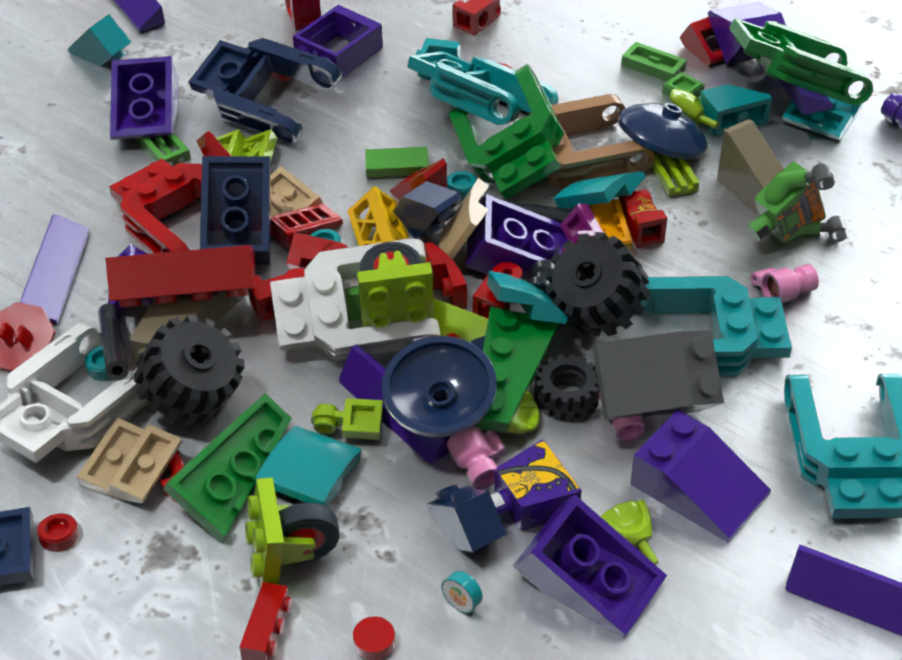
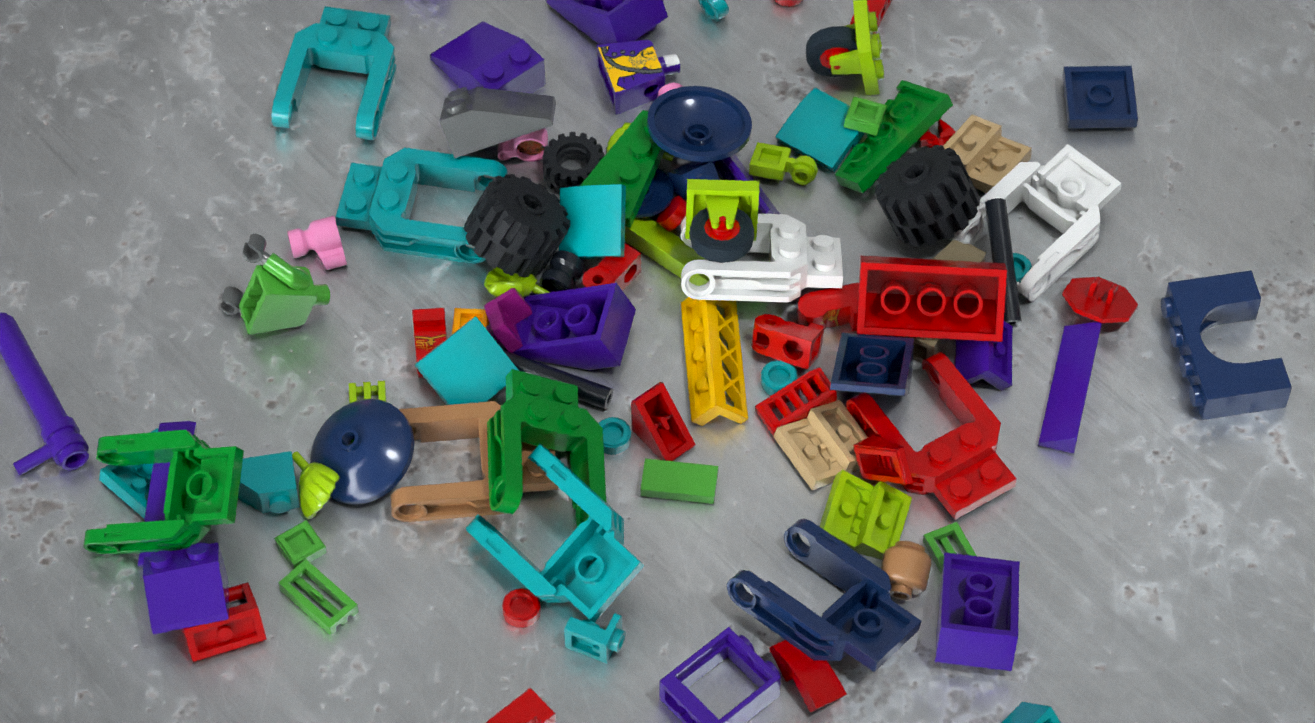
camera: 170 degrees left, 10 degrees up
red tile [37,513,79,552] -> none
dark blue slope [393,181,462,240] -> none
red slope [424,242,467,309] -> none
dark blue slope [426,484,507,552] -> none
tan slope [439,178,489,260] -> none
lime piece [600,500,659,565] -> none
dark tan slope [717,119,784,217] -> none
none -> bright green tile [844,97,887,136]
none -> medium nougat head [881,541,931,600]

